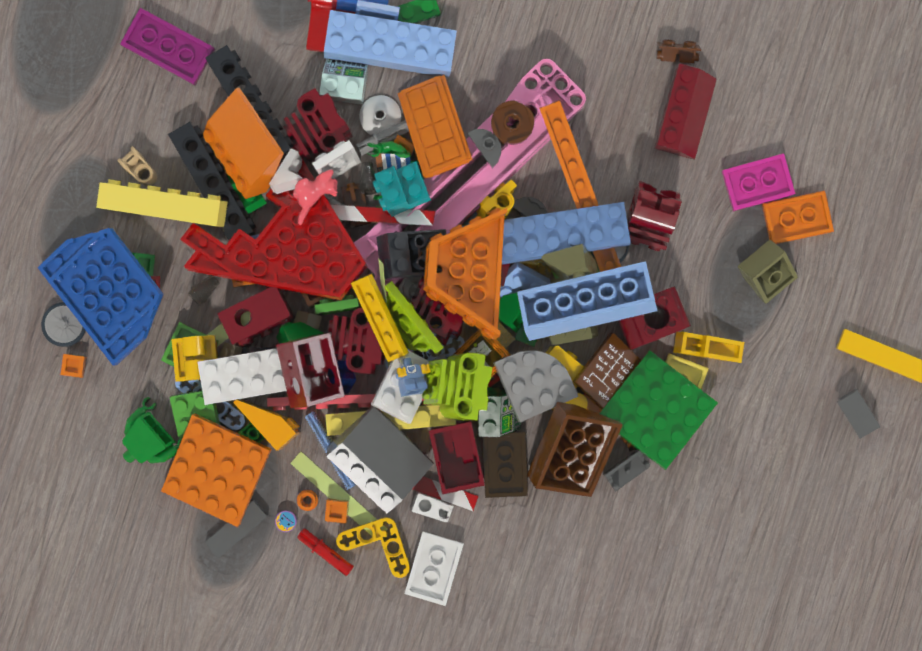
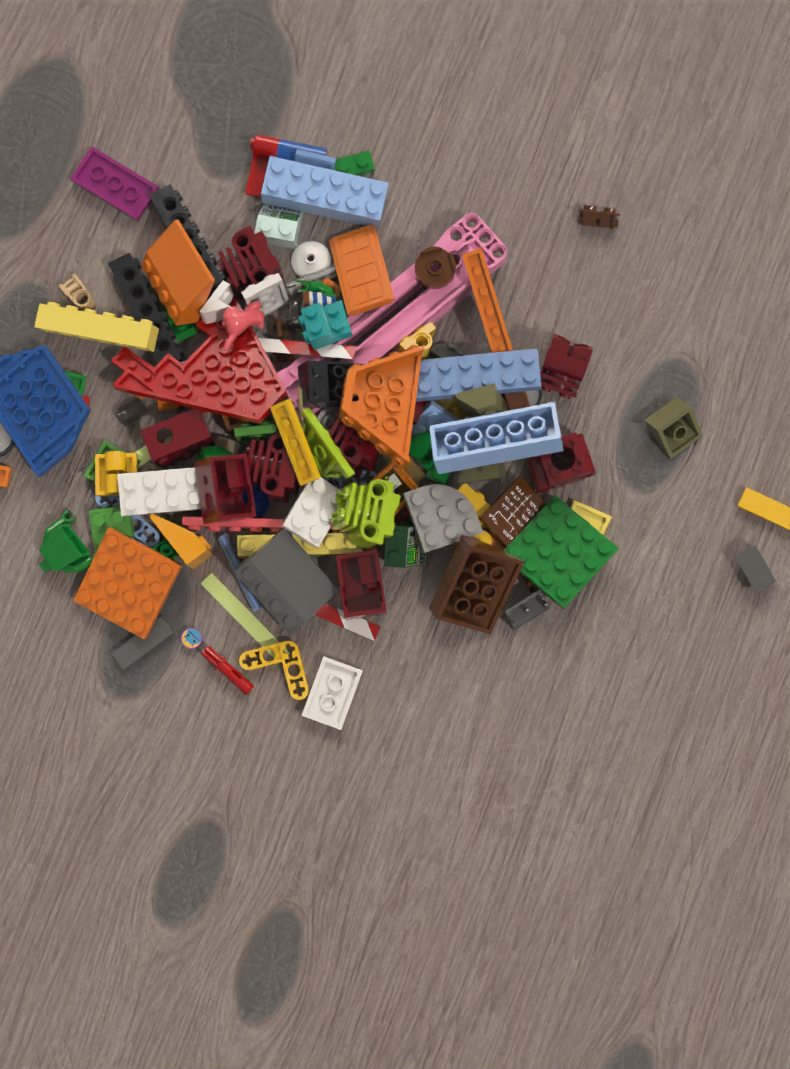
camera: 10 degrees right, 5 degrees down
orange plate [297,489,318,511] -> none
orange plate [325,499,349,523] -> none
medium blue piece [396,358,431,397] -> none
white leg [410,491,454,522] -> none
dark grey plate [467,129,501,169] -> none
dark brown plate [483,432,528,498] -> none
dark red slope [654,63,717,160] -> none
yellow slope [673,332,745,363] -> none
dark pink plate [721,153,795,212] -> none
orange tile [762,190,834,244] -> none

